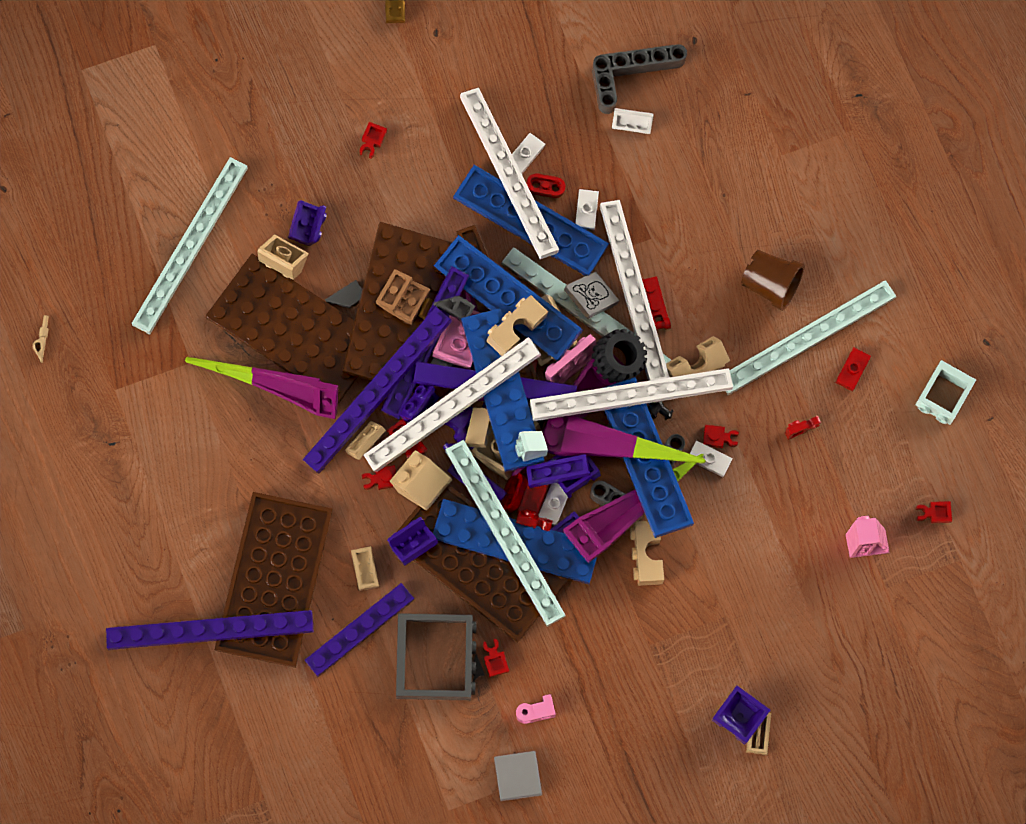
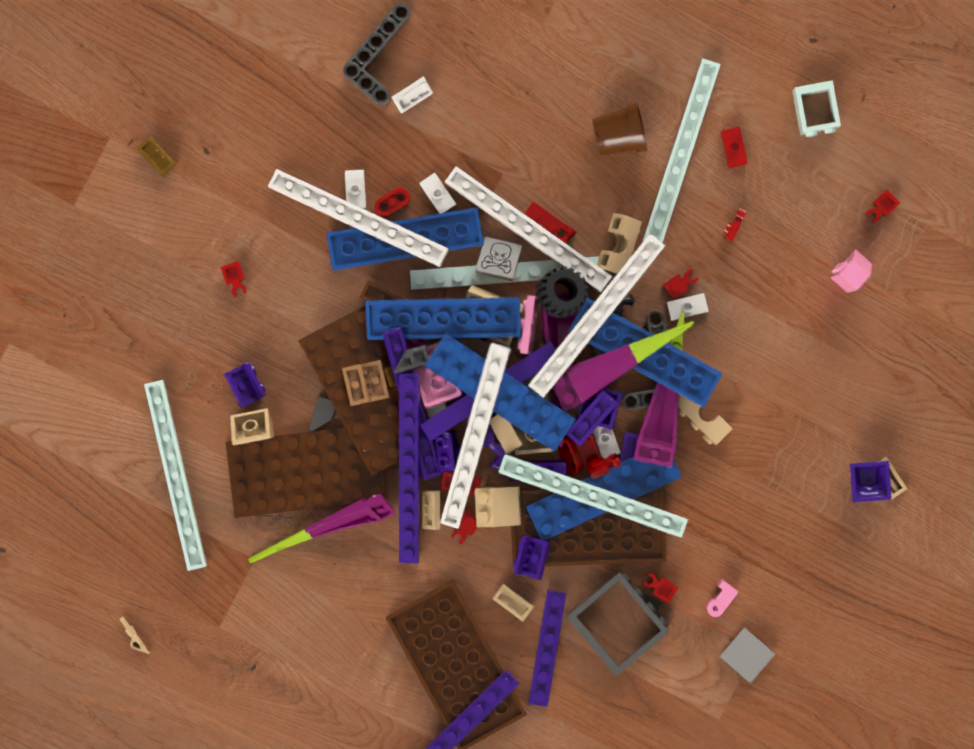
camera: 35 degrees left, 15 degrees up
tan arch [487,295,548,356] -> none
light aqua slope [515,431,548,462] -> none

